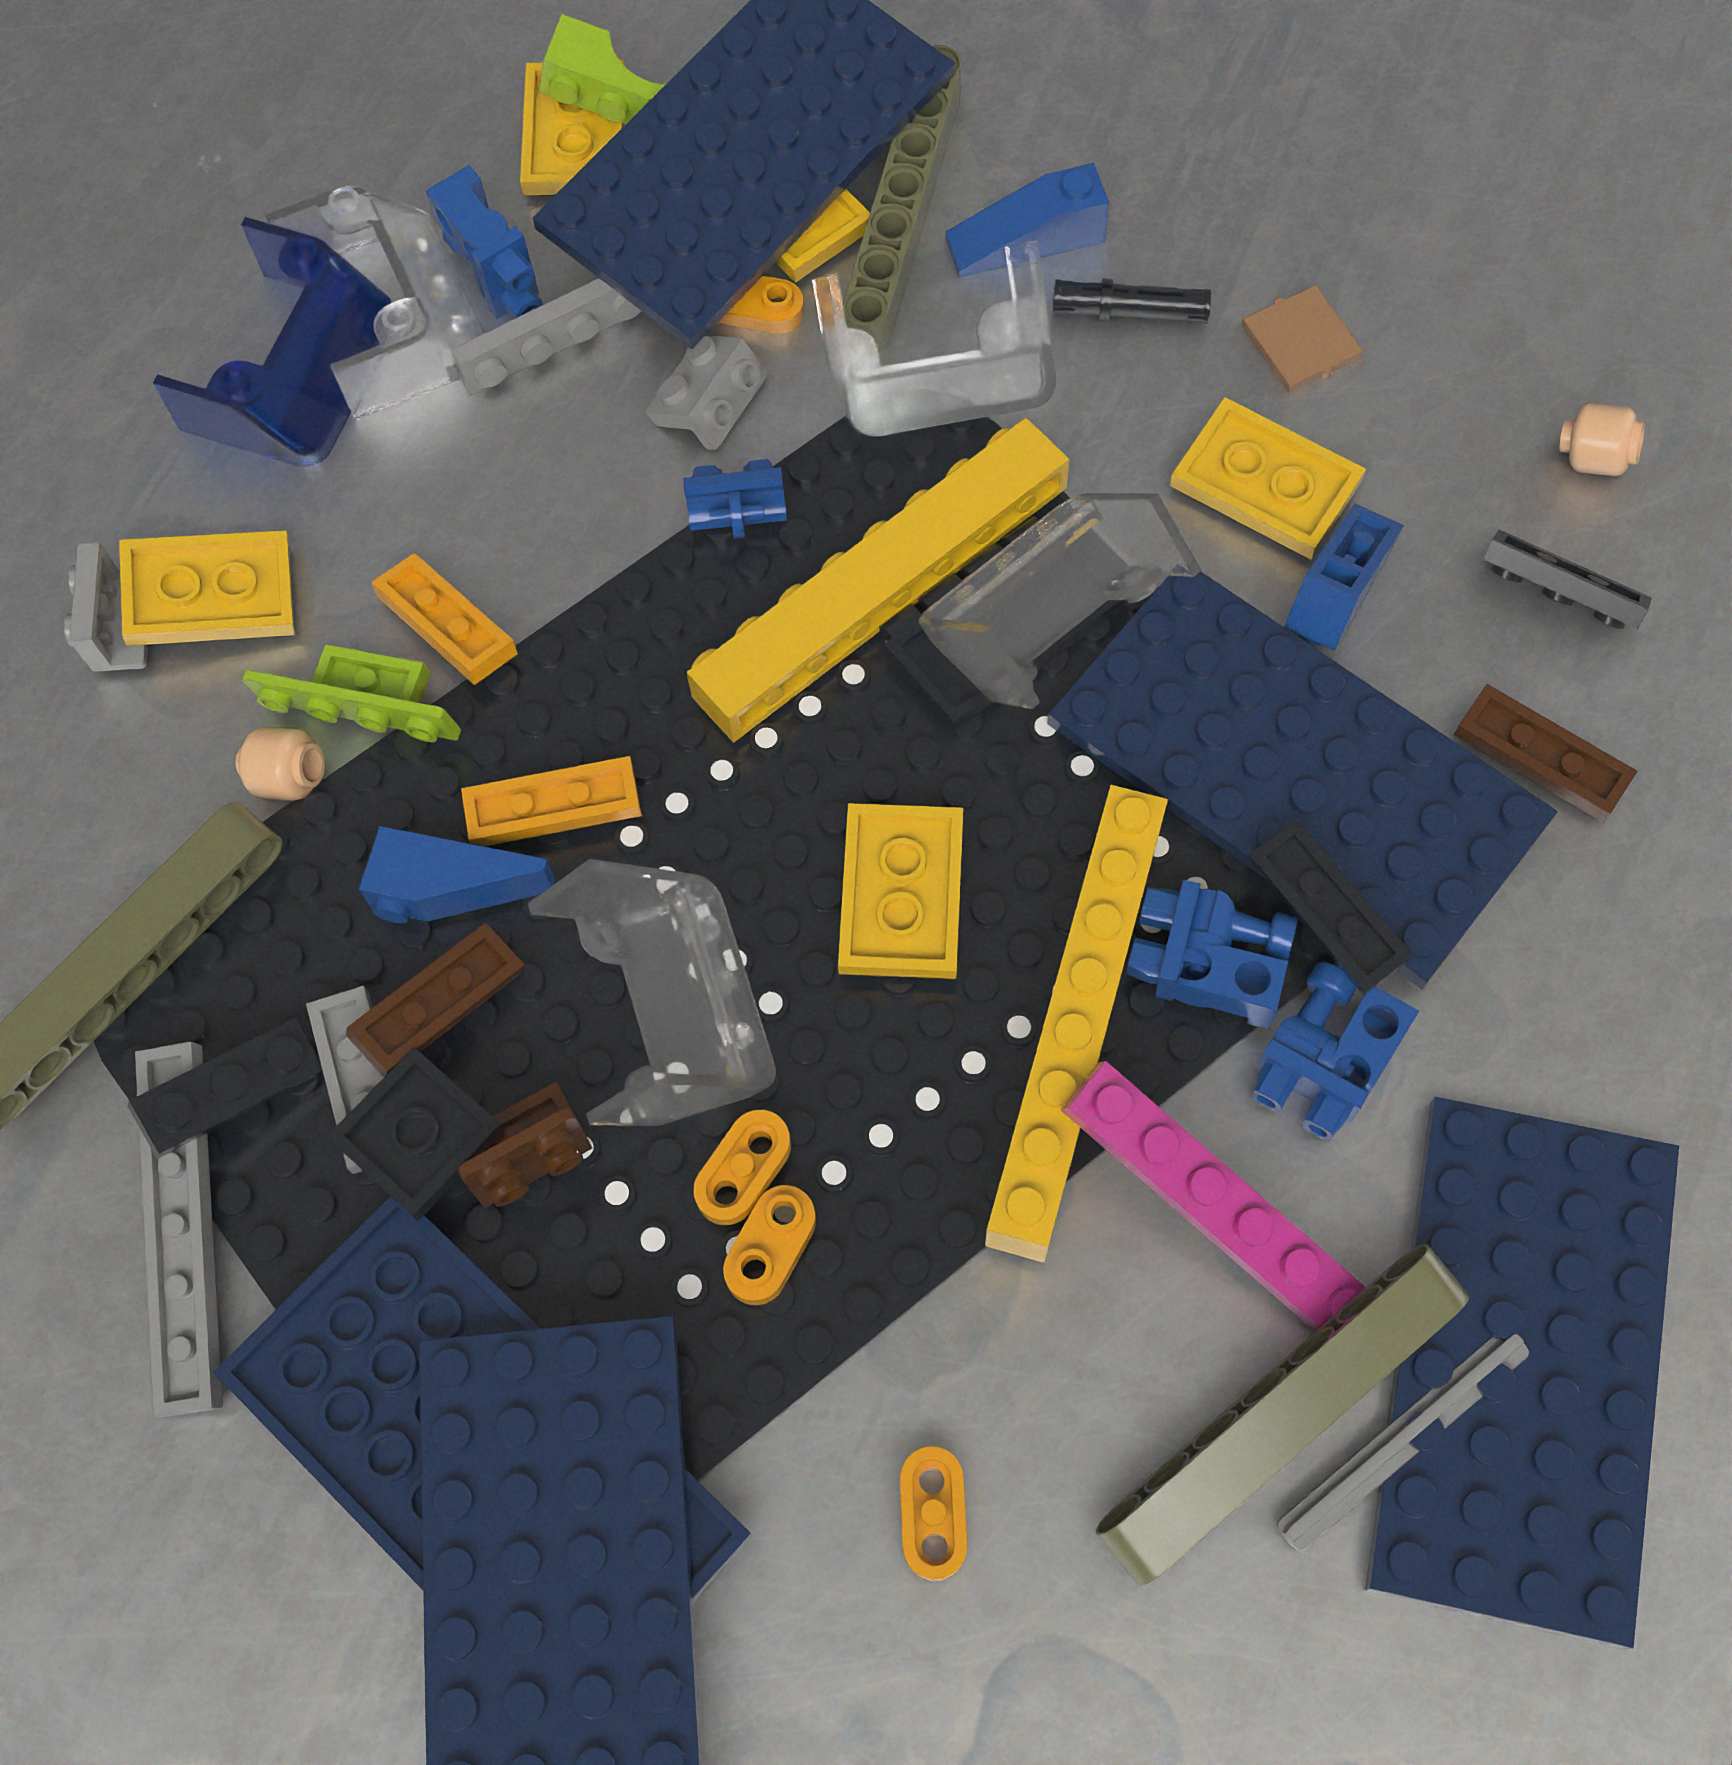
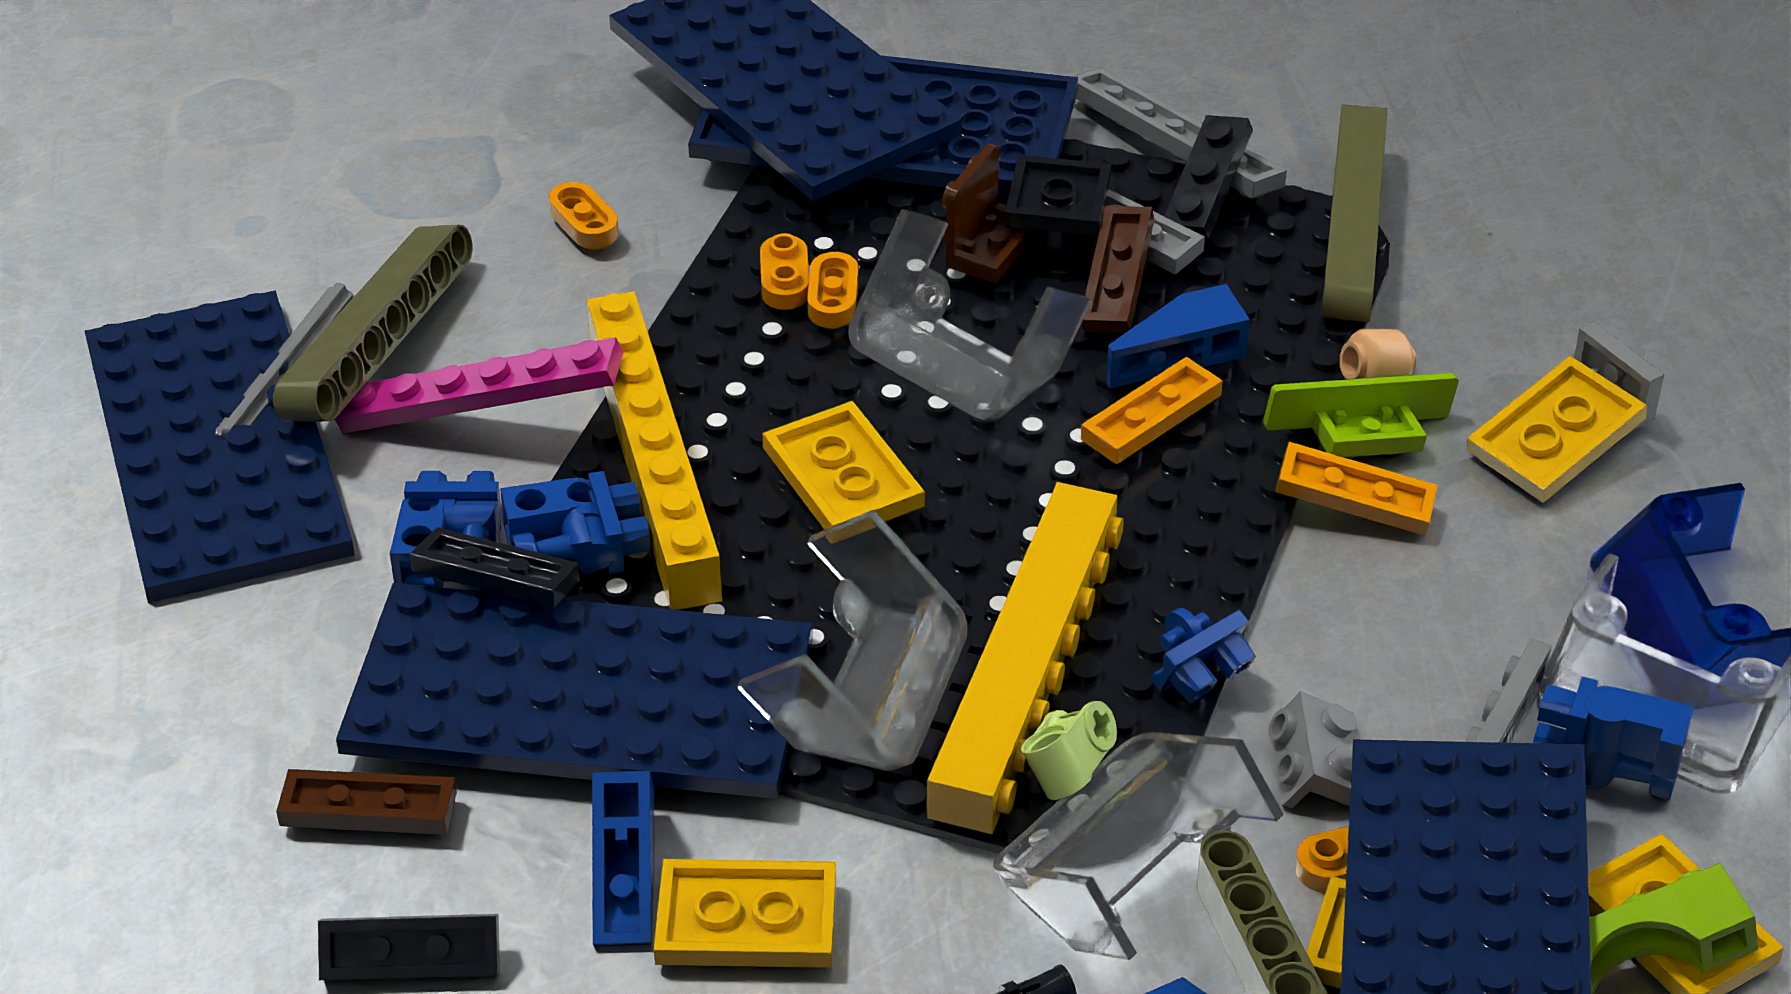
camera: 145 degrees right, 25 degrees down
none -> yellowish green piece [1021,701,1117,800]

